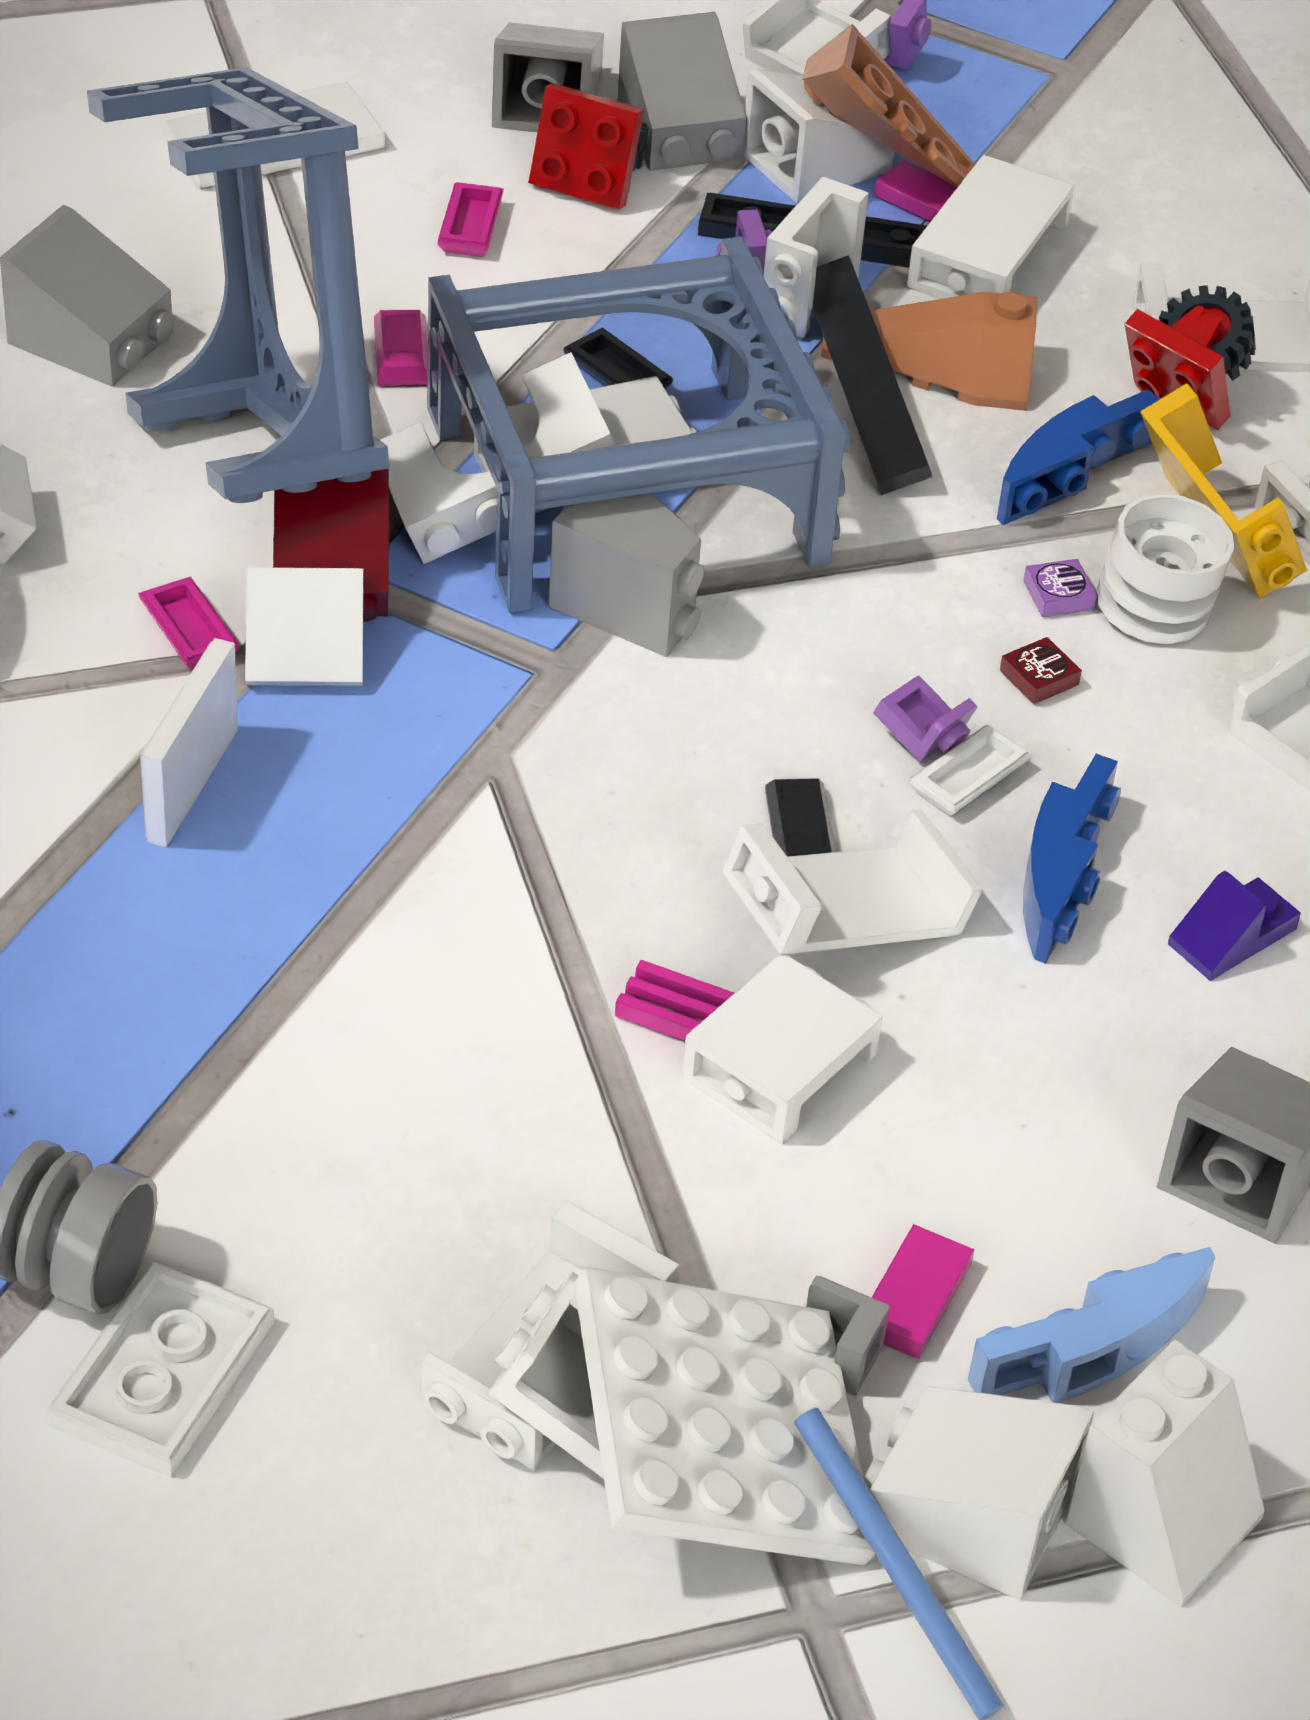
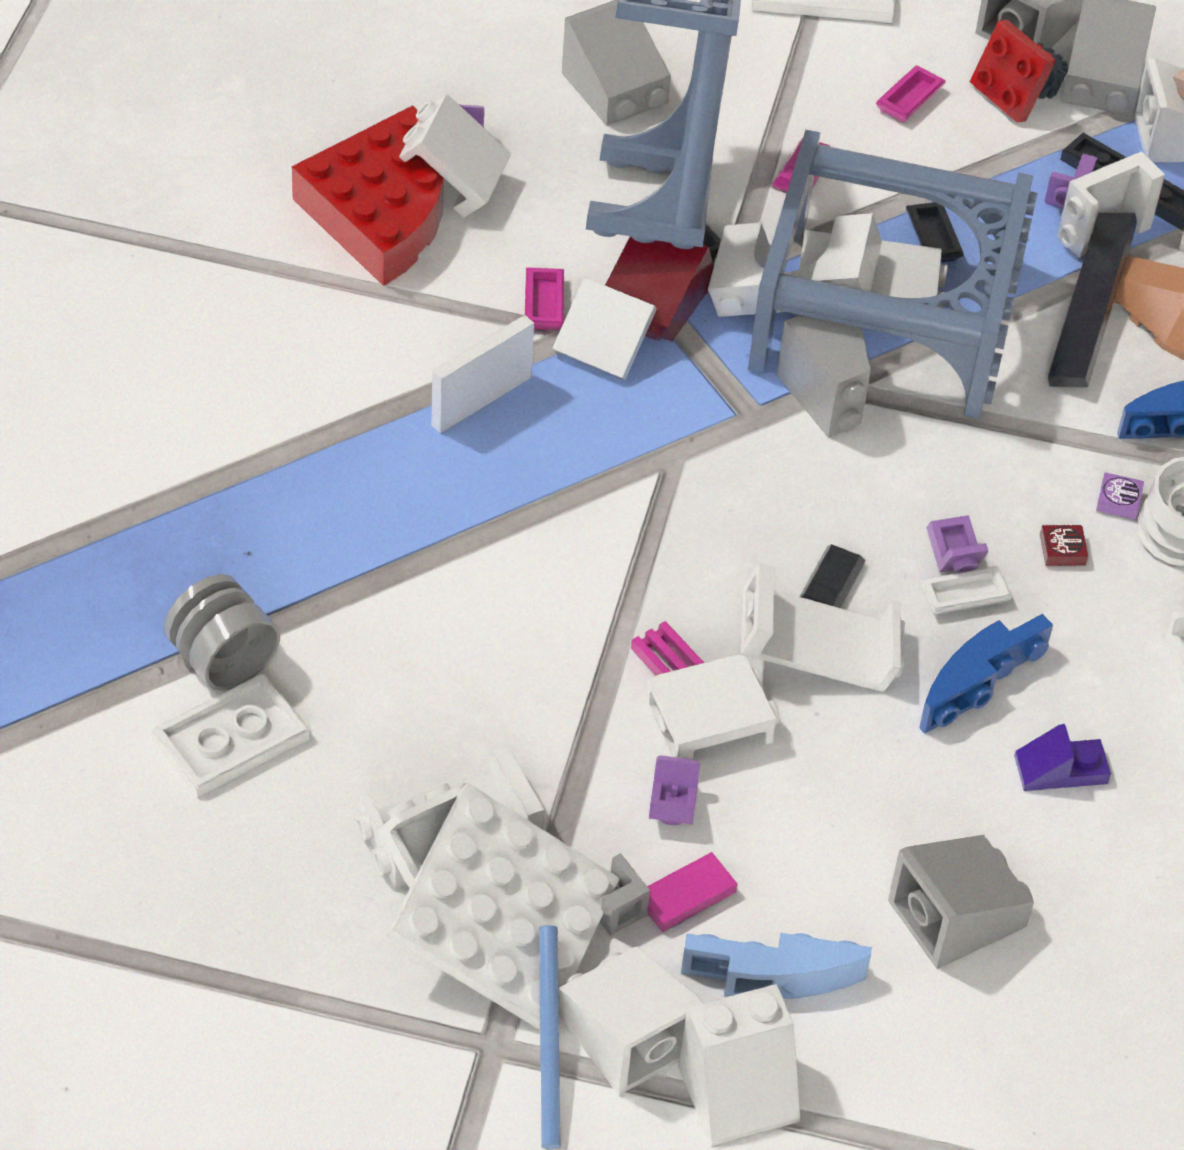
camera: 30 degrees right, 5 degrees up
none -> medium lavender bracket [649,755,700,825]

